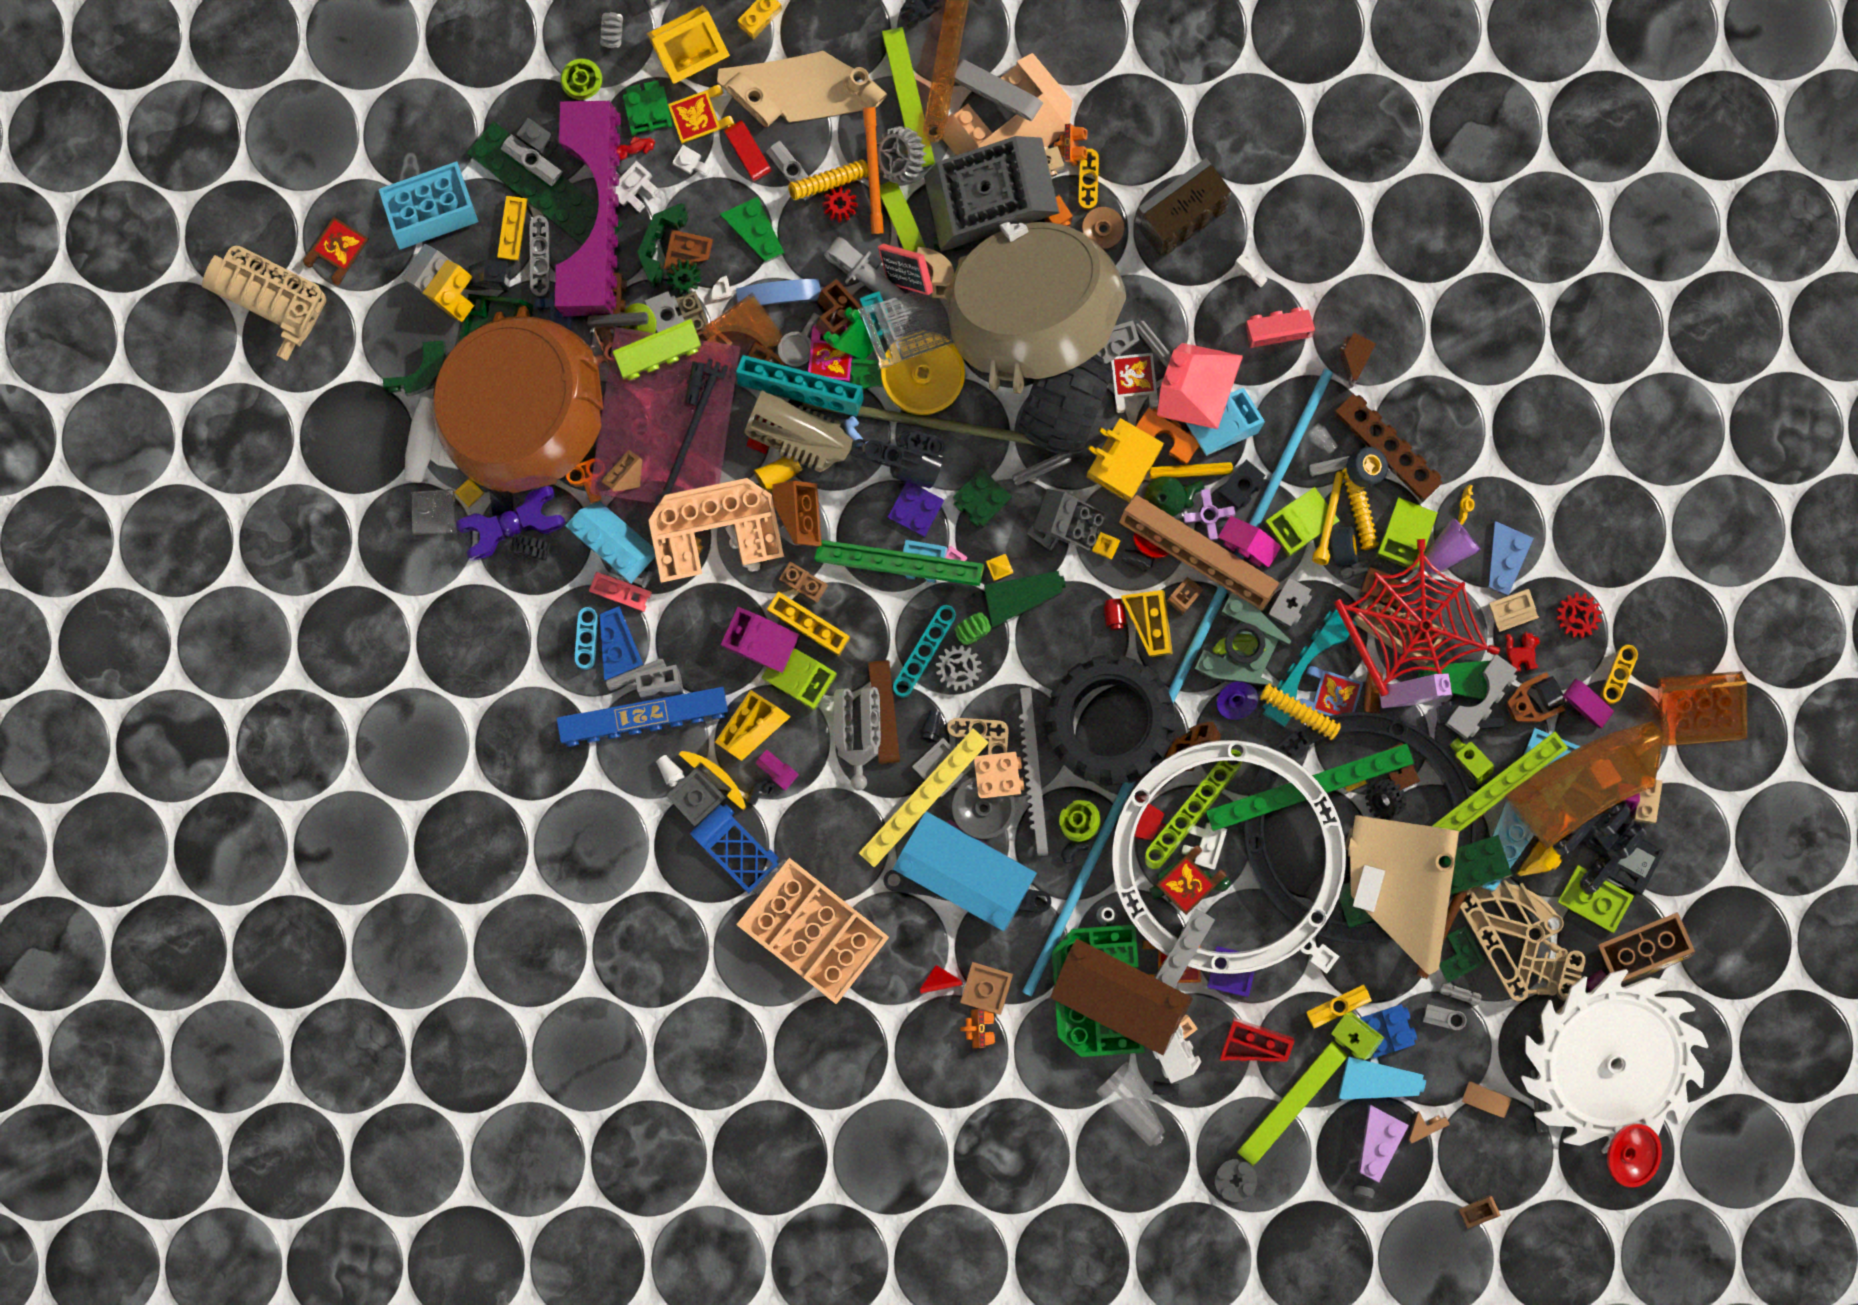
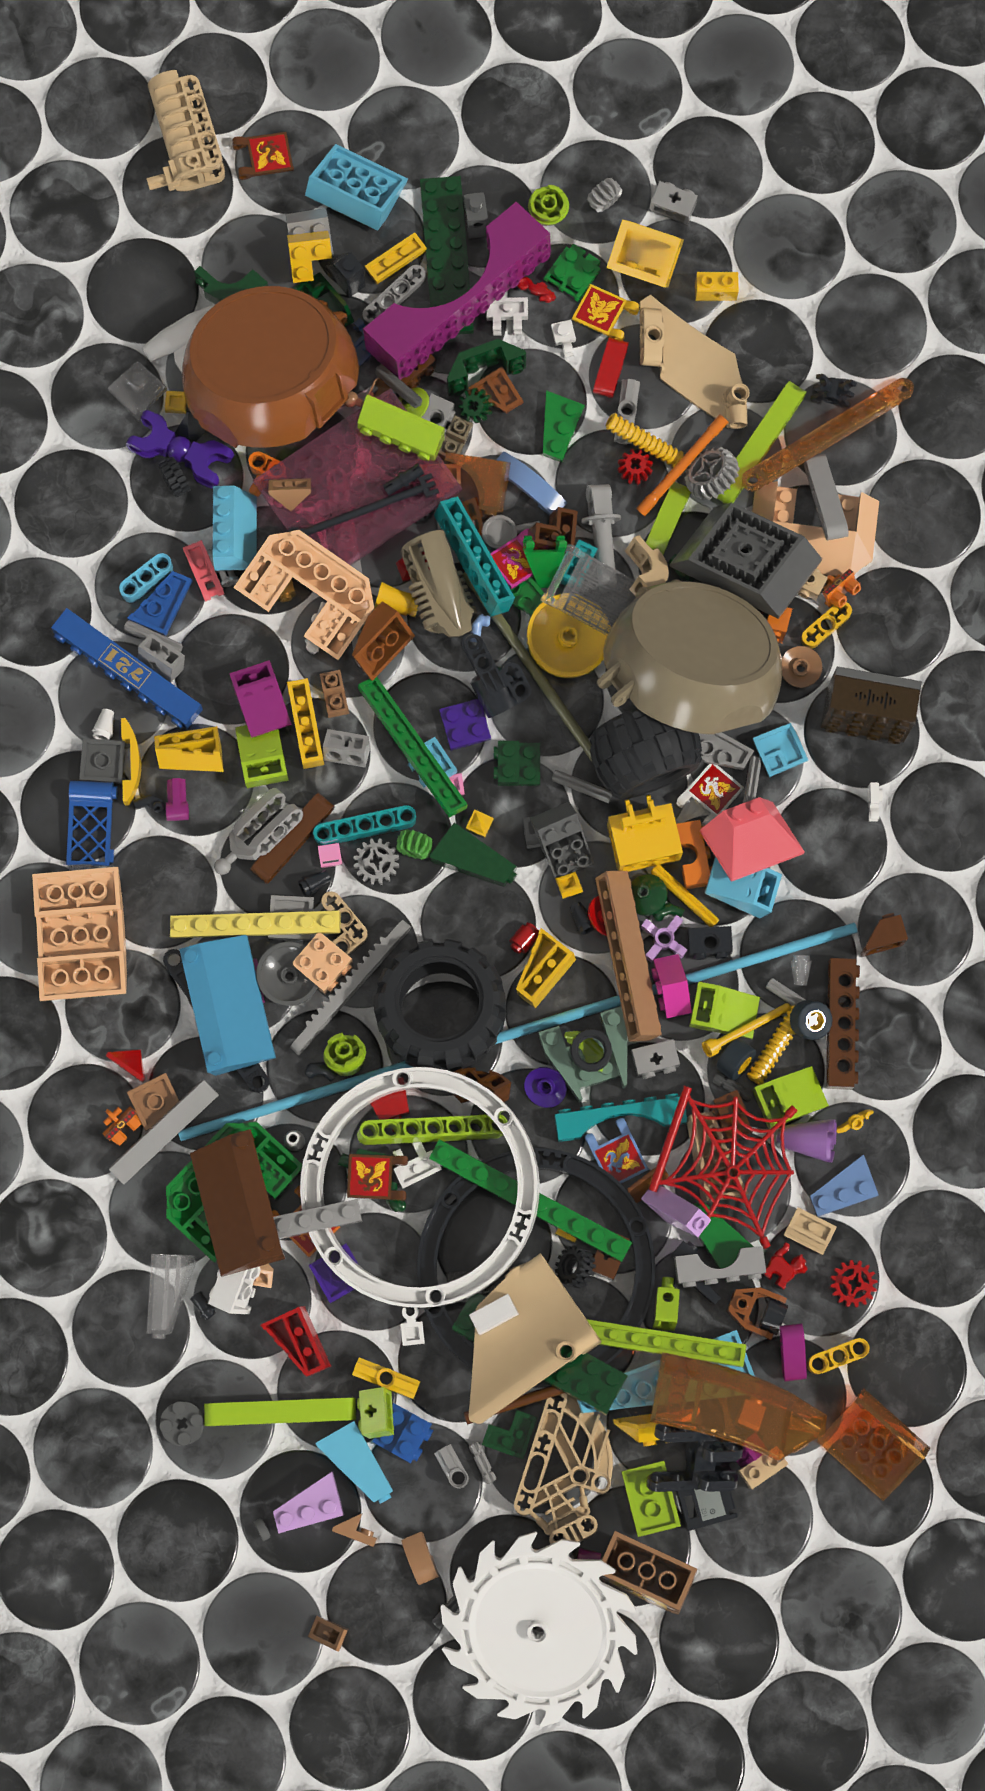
camera: 45 degrees right, 5 degrees down
light grey piece [501,134,562,186] -> none
white tile [711,276,732,302] -> none
tile [878,244,933,295] -> none
white tile [999,222,1029,242] -> none
medium nougat slope [1167,576,1204,615] -> none
coral slope [1245,307,1315,348] -> none
yellow piece [1260,683,1341,740] -> none
red dish [1607,1123,1662,1187] -> none
none -> light grey tile [109,1079,219,1184]
none -> bright pink tile [318,843,342,868]
none -> light grey brick [323,729,370,767]
none -> medium azure plate [753,723,808,778]

